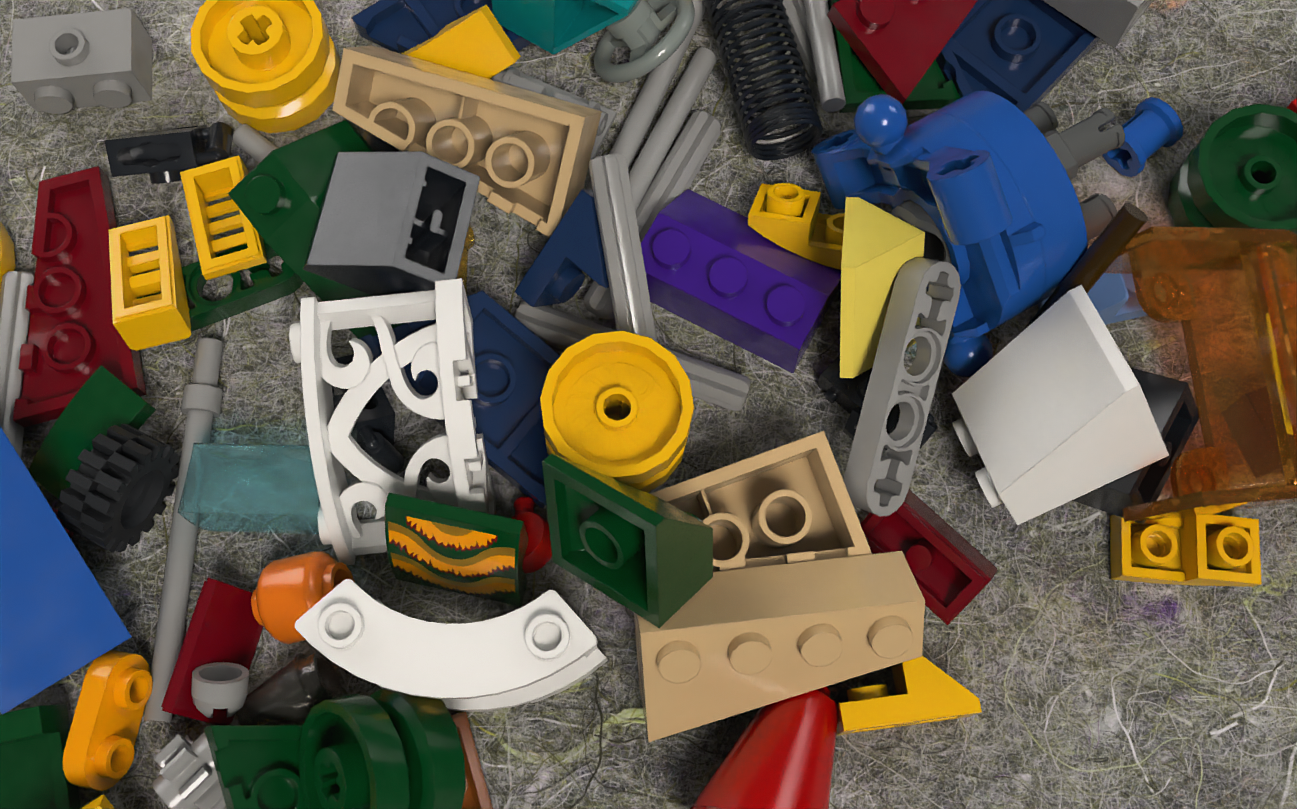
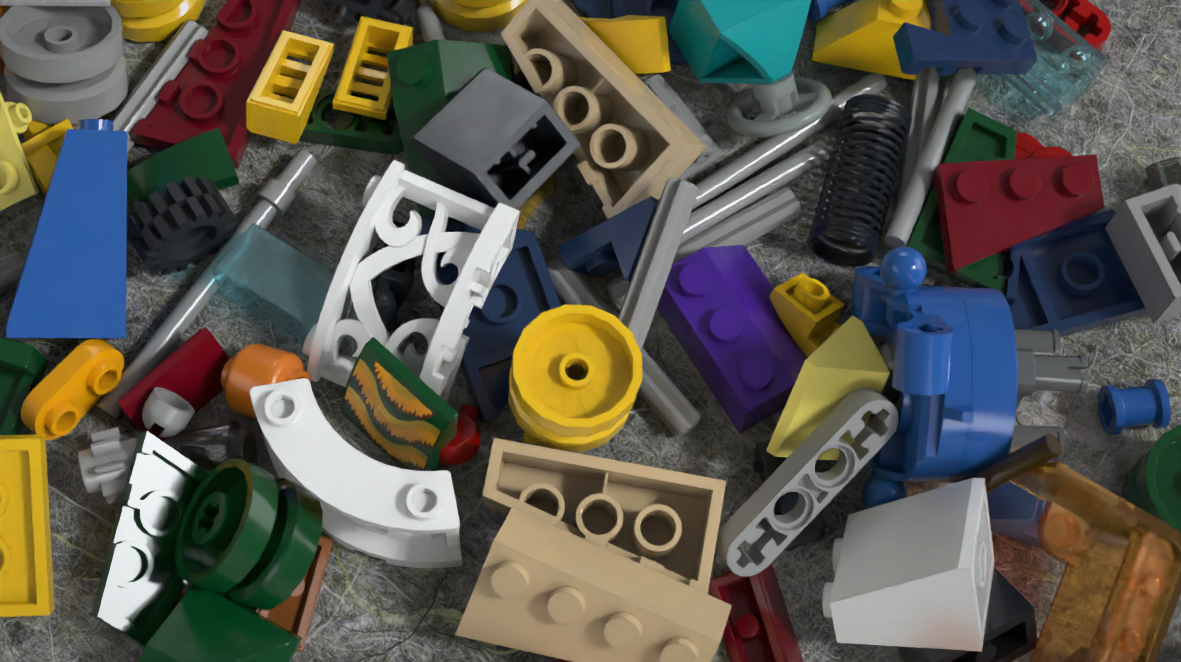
camera: 20 degrees right, 5 degrees down
dark green slope [542,453,713,628] -> none

